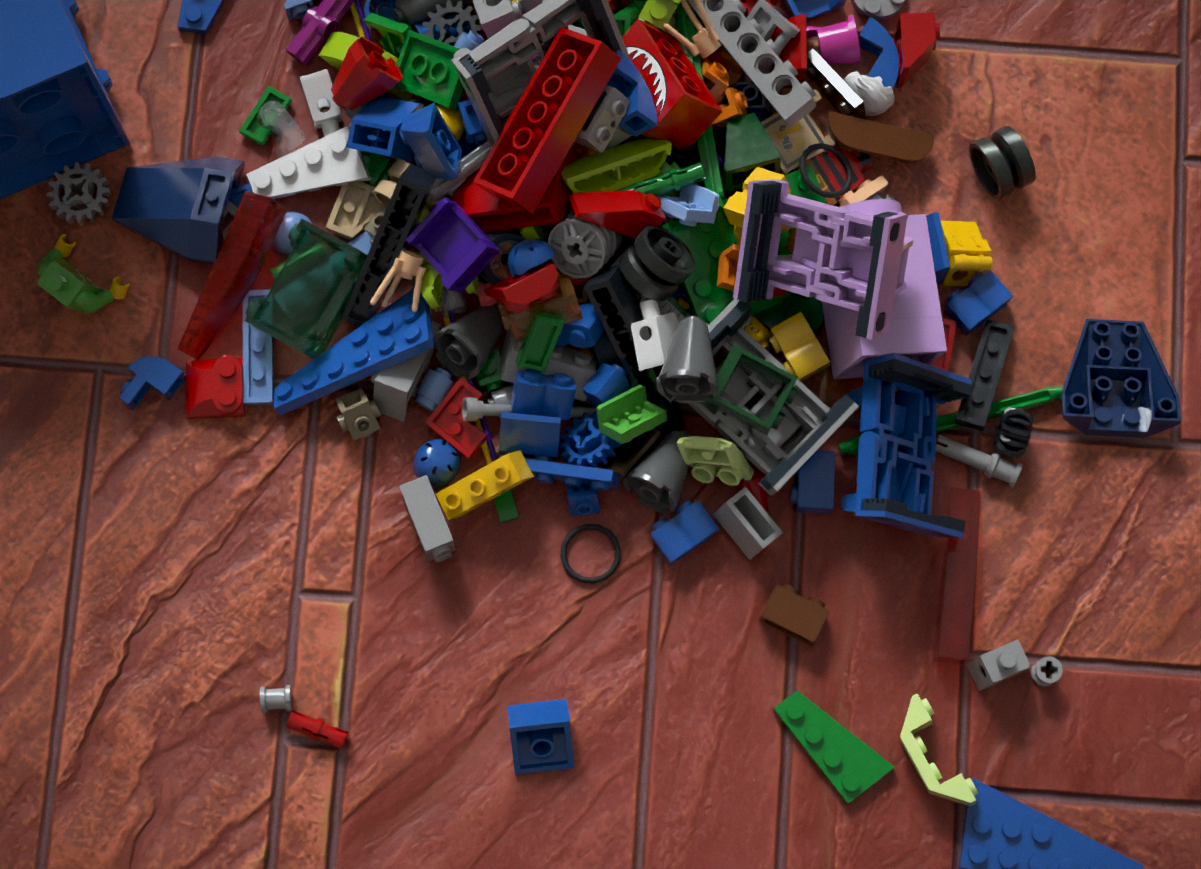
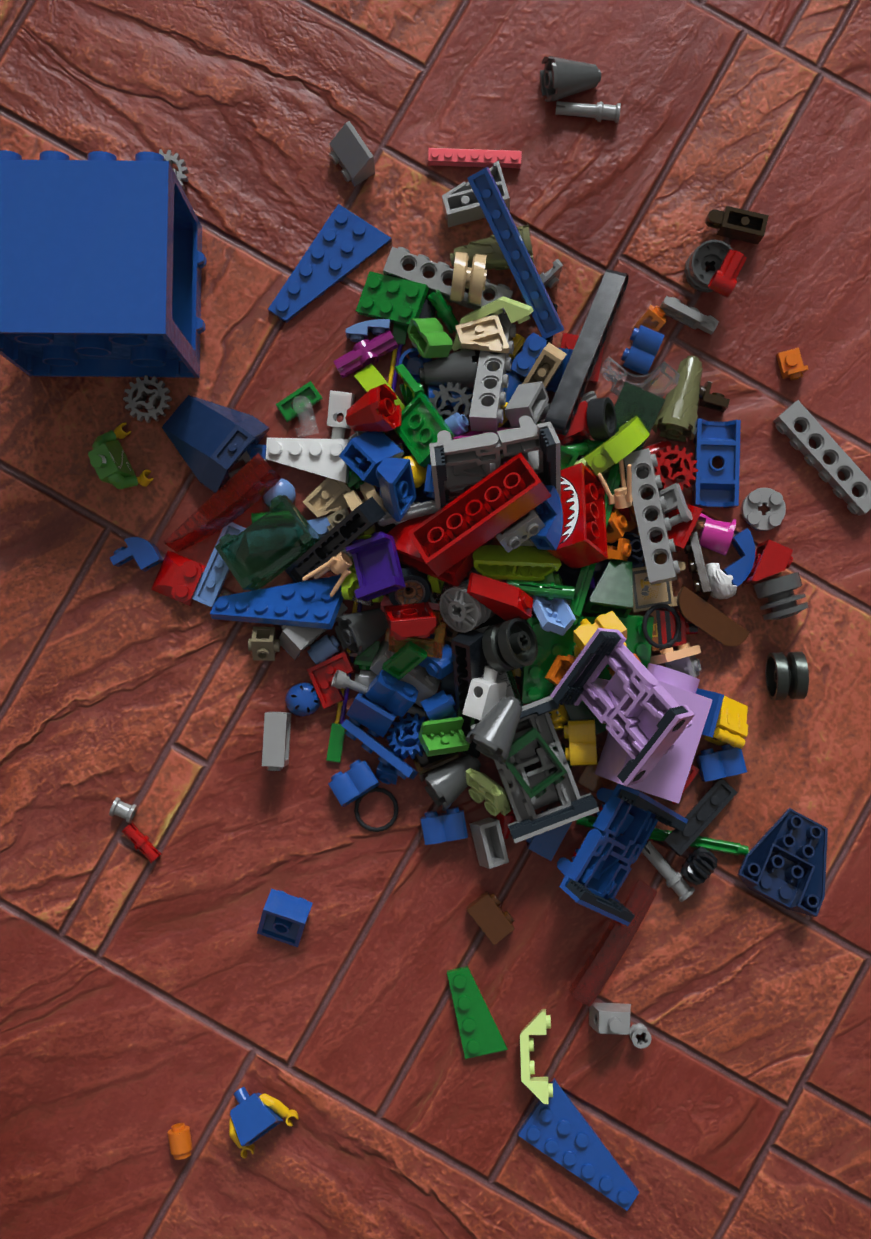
camera: 25 degrees right, 10 degrees up
yellow brick [436,450,534,520] -> none
blue helmet [508,238,555,278] -> none
none -> blue brick [328,760,380,807]
none -> dark grey wheel [753,572,809,620]

